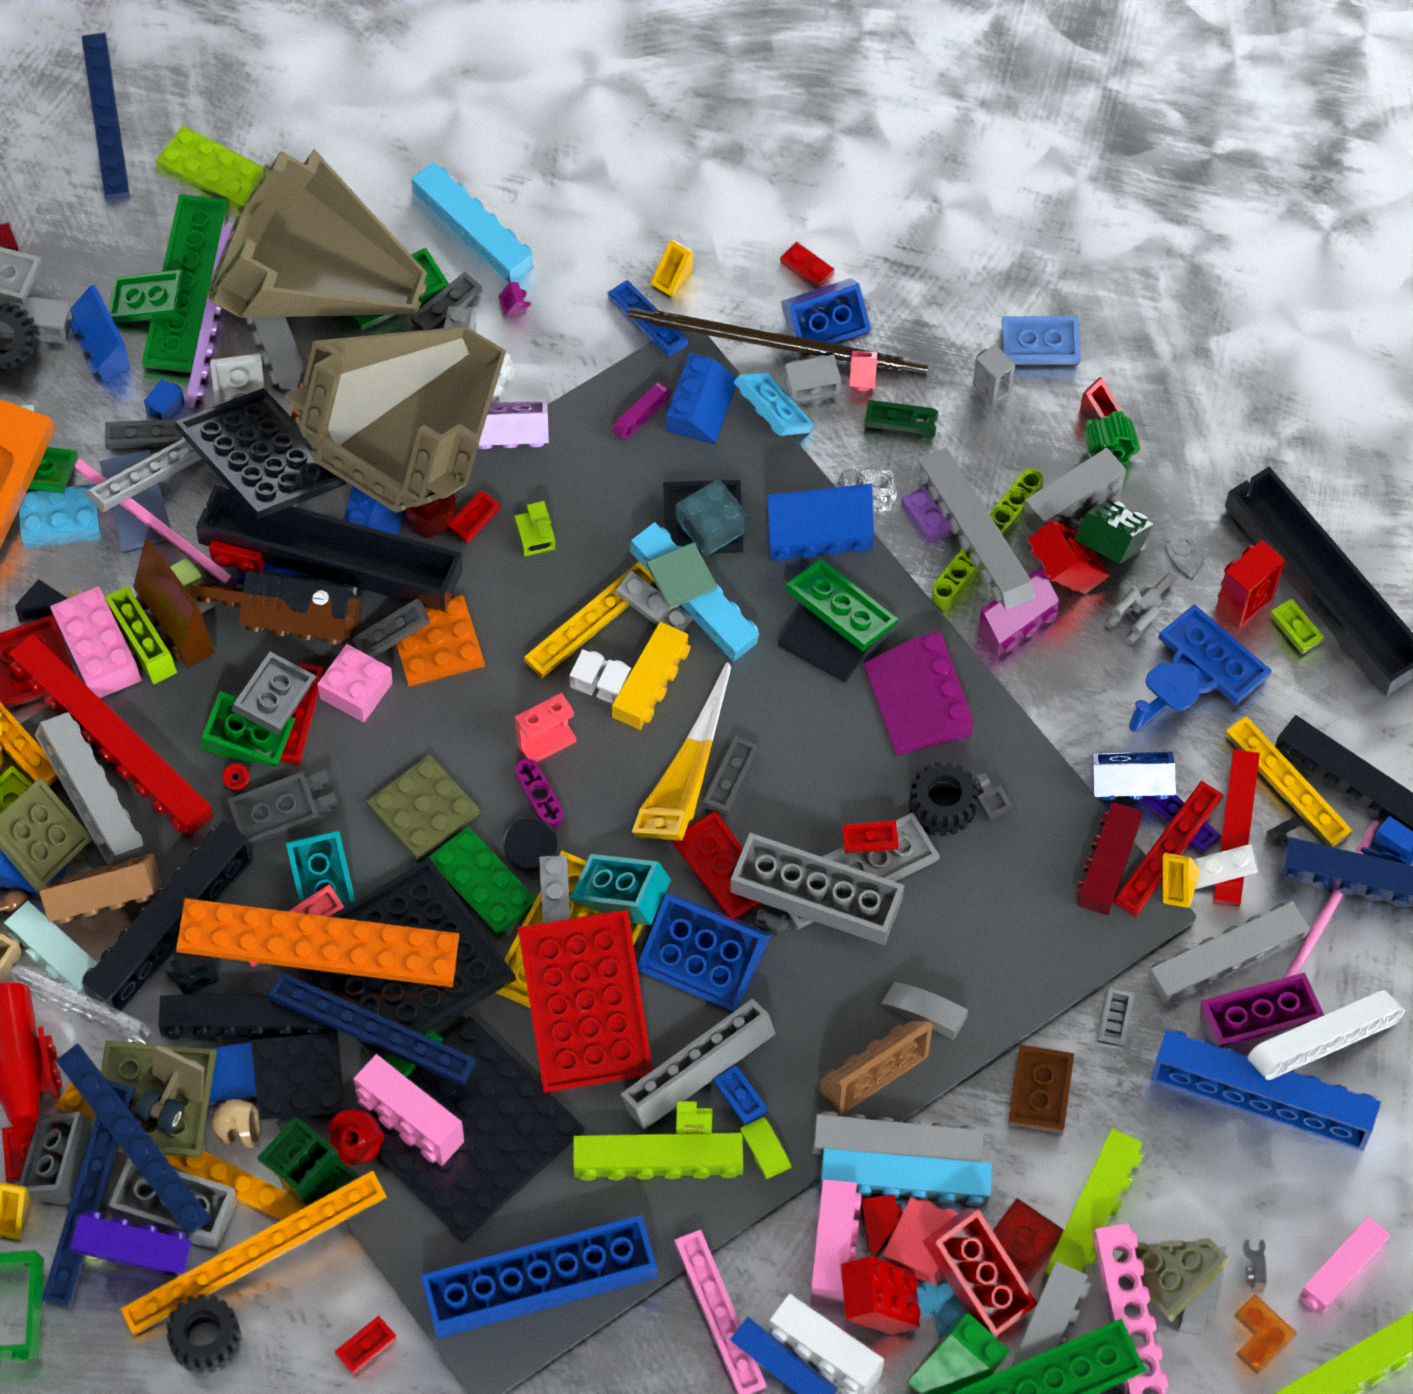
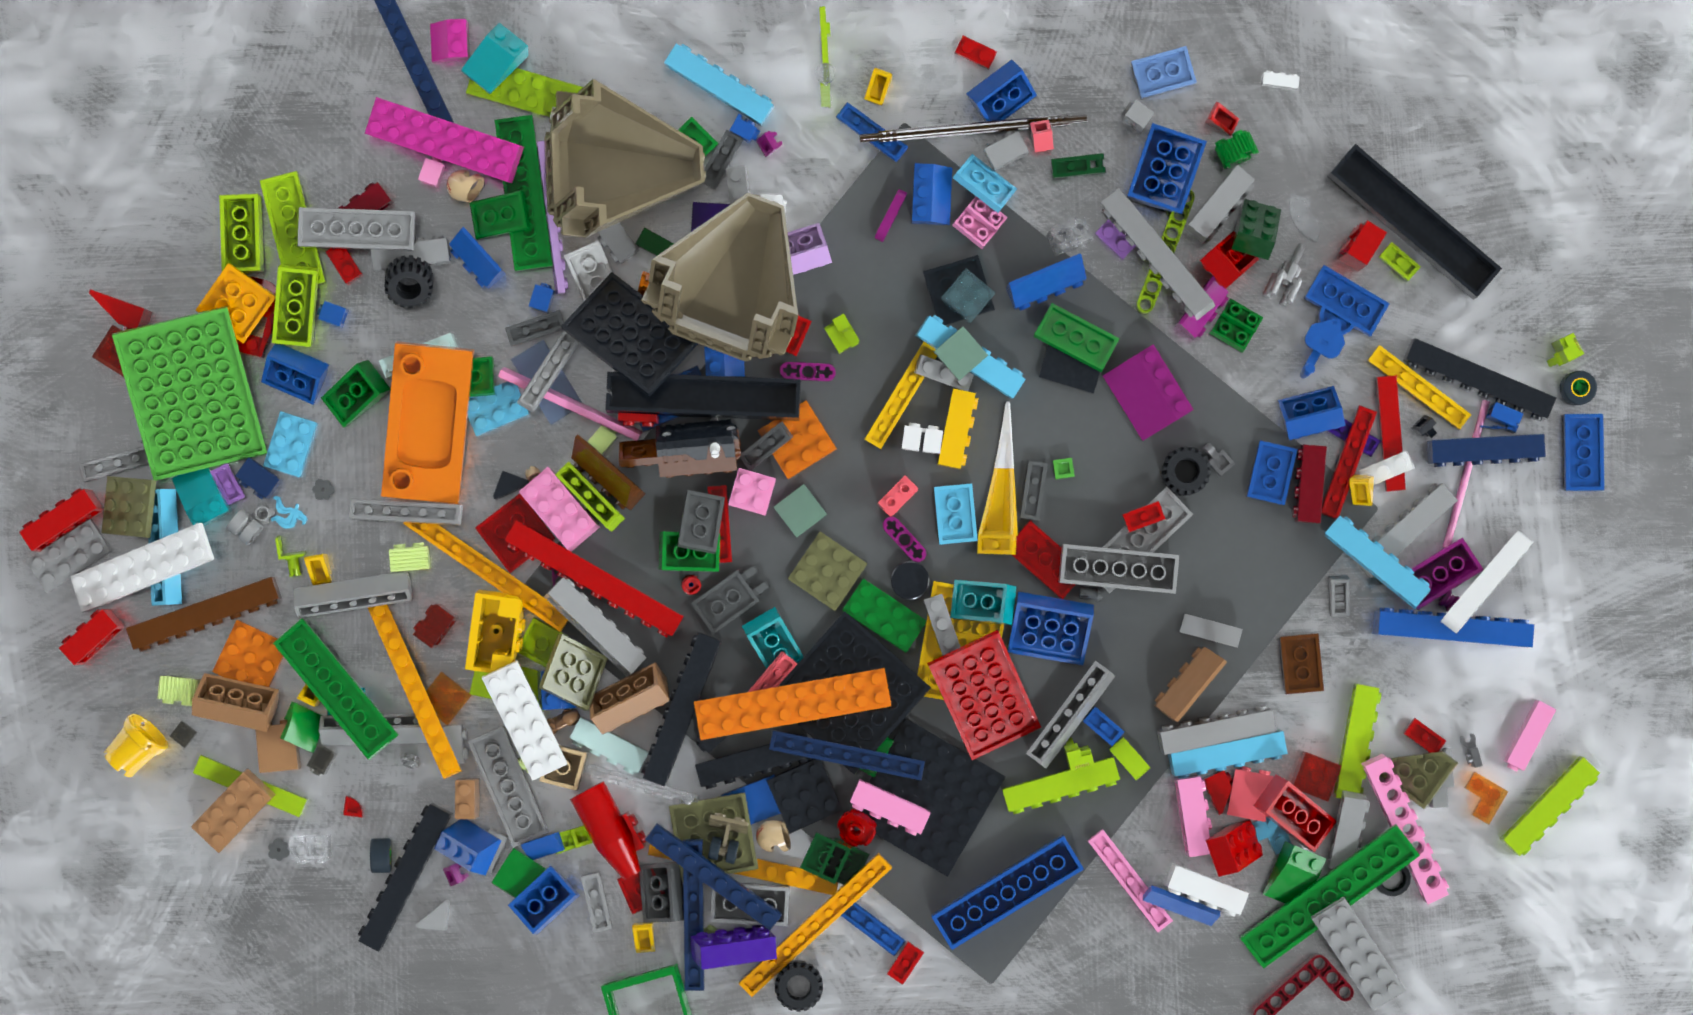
camera: 15 degrees left, 25 degrees up
none -> dark pink brick [364,97,524,183]
none -> bright pink brick [418,157,446,188]
none -> dark pink slope [430,19,470,62]
none -> tan helmet [446,170,484,203]
none -> teal slope [461,23,528,94]
none -> blue brick [730,114,761,144]
none -> sand green tile [774,484,827,538]
none -> magenta beam [780,362,836,382]
none -> lime door [816,6,835,109]
none -> blue tile [841,902,906,956]
none -> medium azure plate [934,483,978,545]
none -> bright pink slope [952,196,1008,249]
none -> bright green plate [1053,458,1075,480]
none -> blue slope [1127,123,1207,214]
none -> green slope [1210,298,1263,353]
none -> blue plate [1246,440,1298,505]
none -> white piece [1261,70,1300,90]
none -> medium azure brick [1325,516,1431,609]
none -> red plate [1403,718,1446,753]

